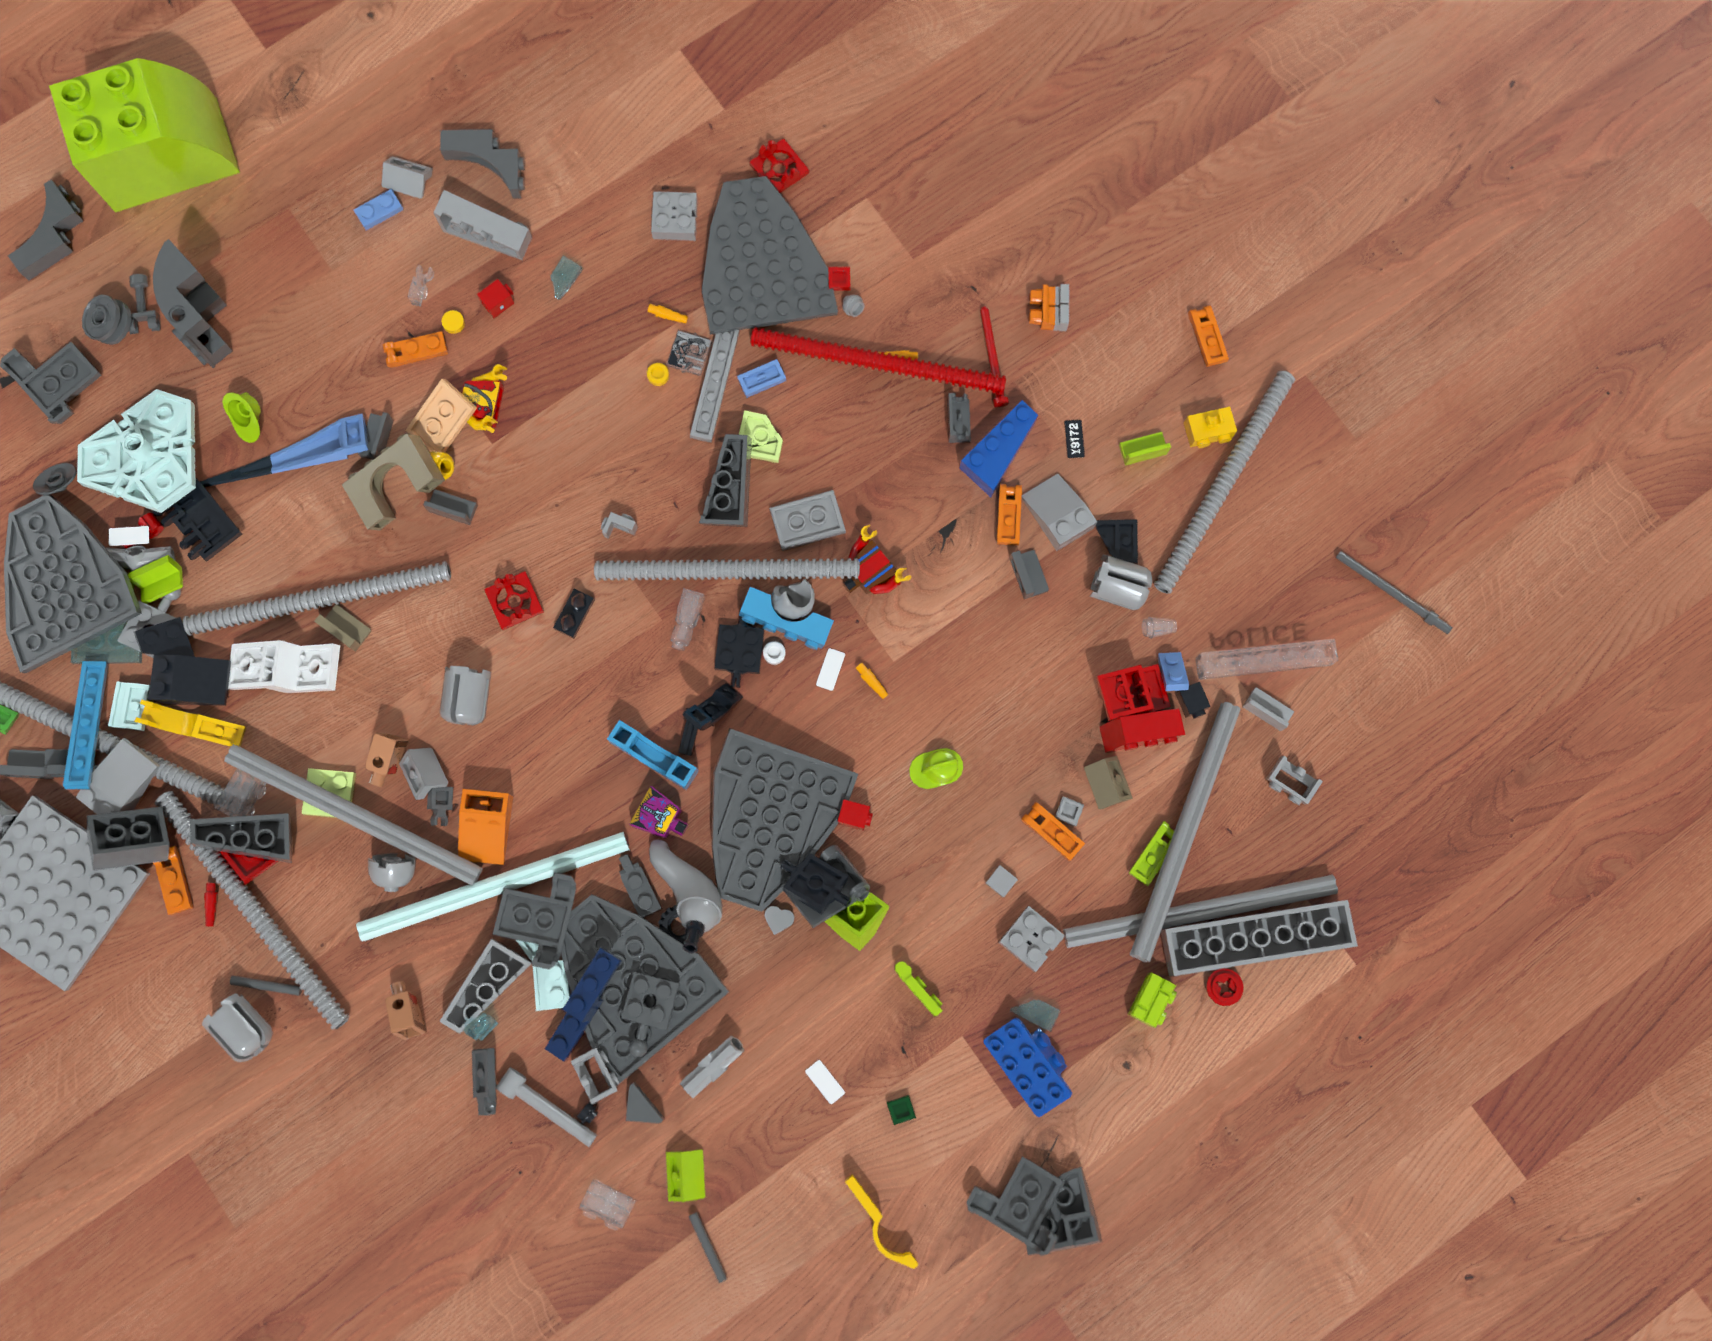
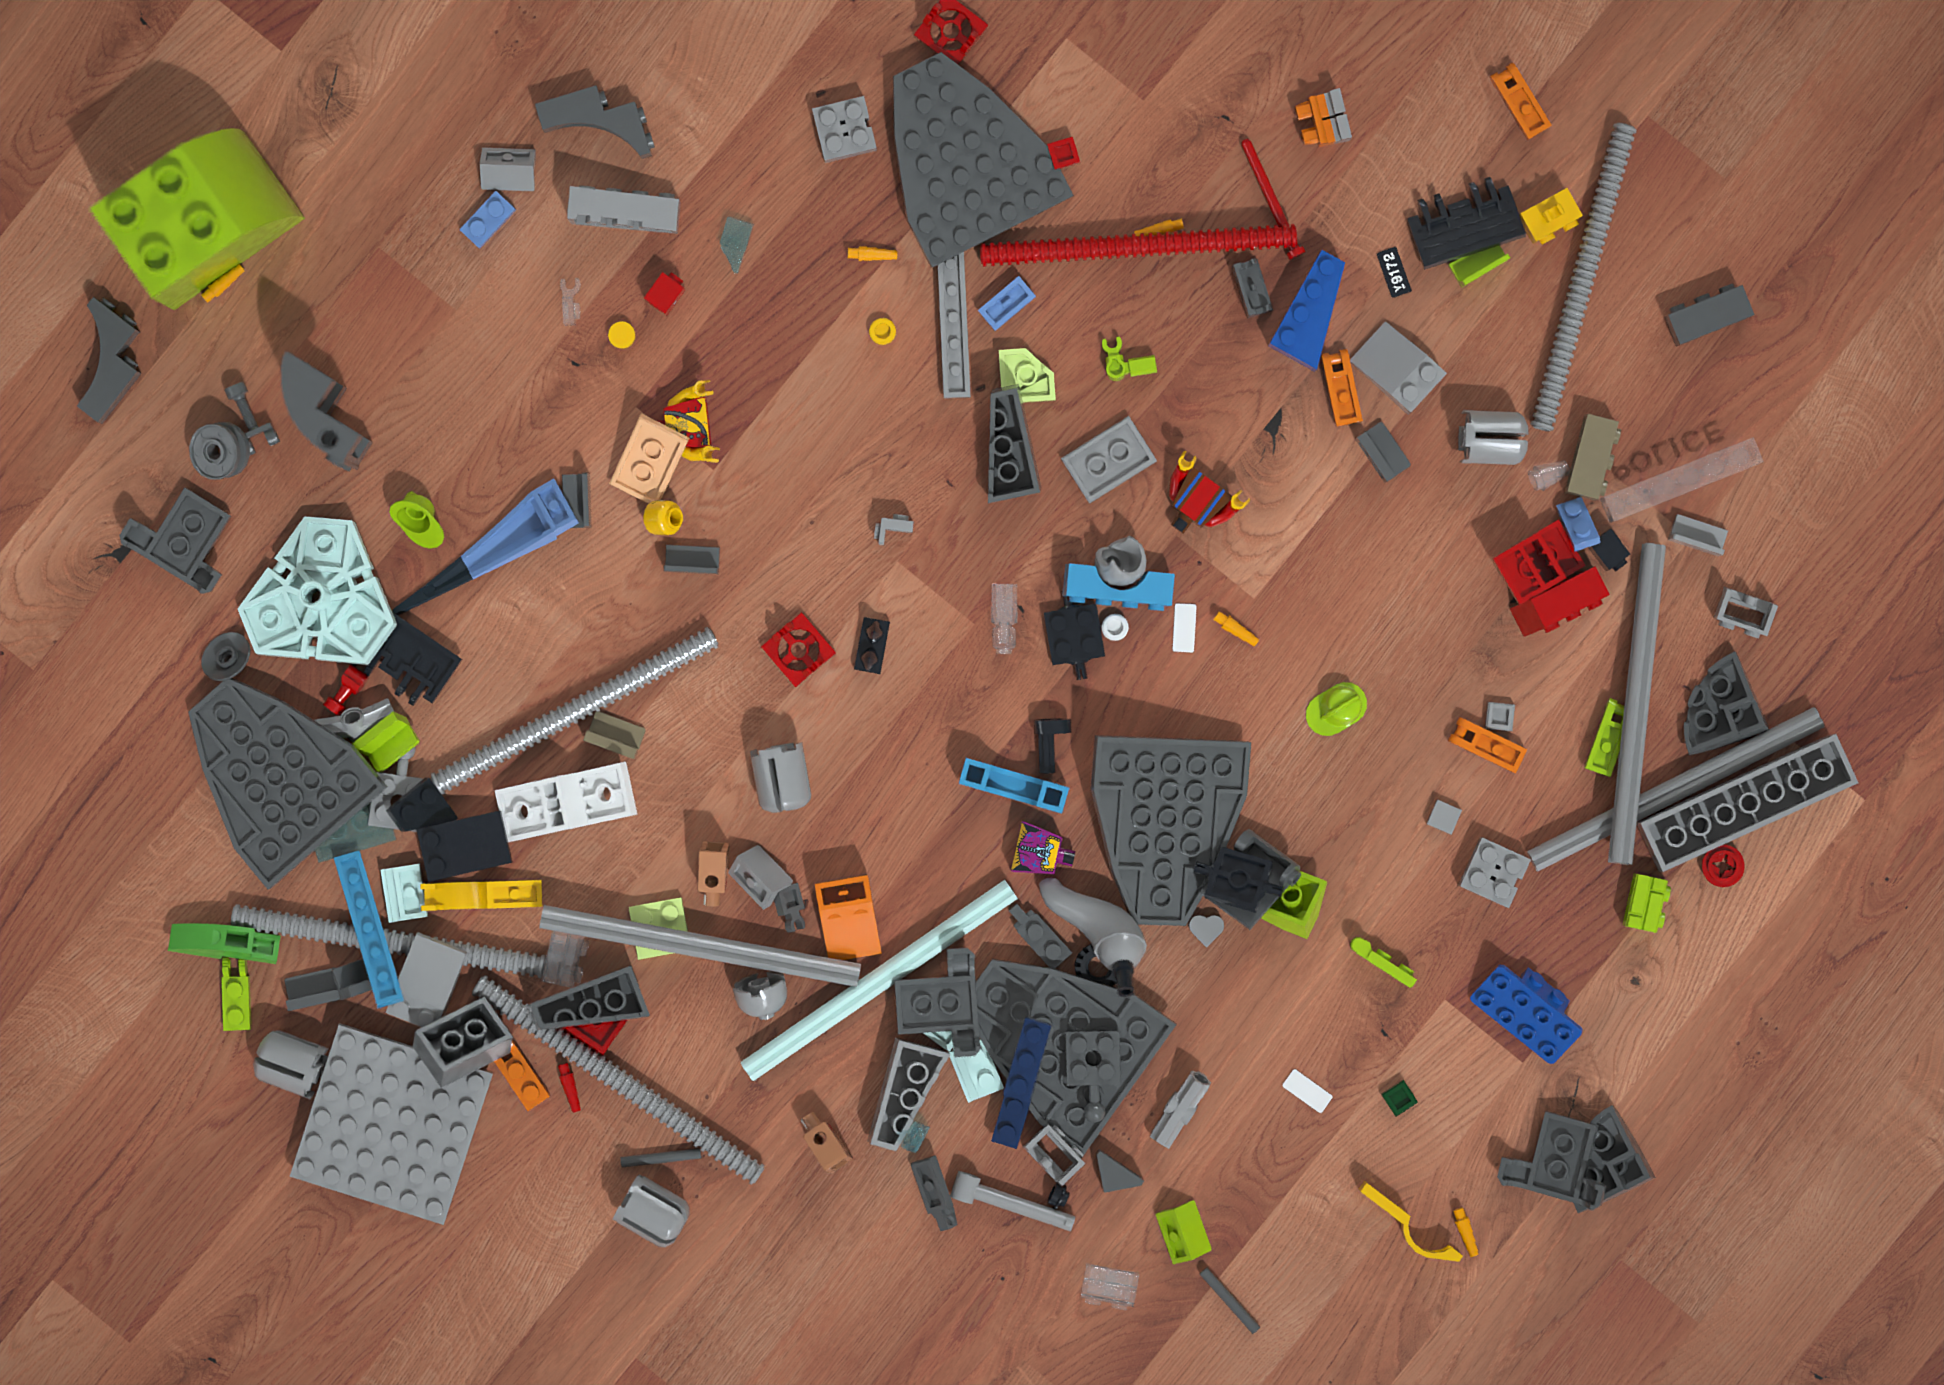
camera: 10 degrees left, 10 degrees up
white sticker [109,526,149,546] -> none
dark tan arch [342,434,445,531] -> none
orange plate [382,331,448,367] -> none
light grey piece [594,558,860,581] -> none
piece [666,330,712,376] -> none
black slope [682,683,743,731] -> none
red brick [838,799,873,831] -> none
light grey plate [843,295,864,317] -> none
clear light blue slope [1010,1000,1061,1032] -> none
dark tan panel [1084,756,1133,810] -> none
black wing [1095,519,1138,565] -> none
dark grey bar [1335,551,1453,635] -> none
none -> light orange animal [201,264,245,303]
none -> lime bar [1102,337,1157,381]
none -> black hinge [1407,177,1526,270]
none -> light orange animal [1453,1207,1478,1257]
none -> dark tan brick [1564,414,1621,501]
none -> dark grey brick [1664,283,1755,347]
none -> dark grey brick [1684,651,1769,755]

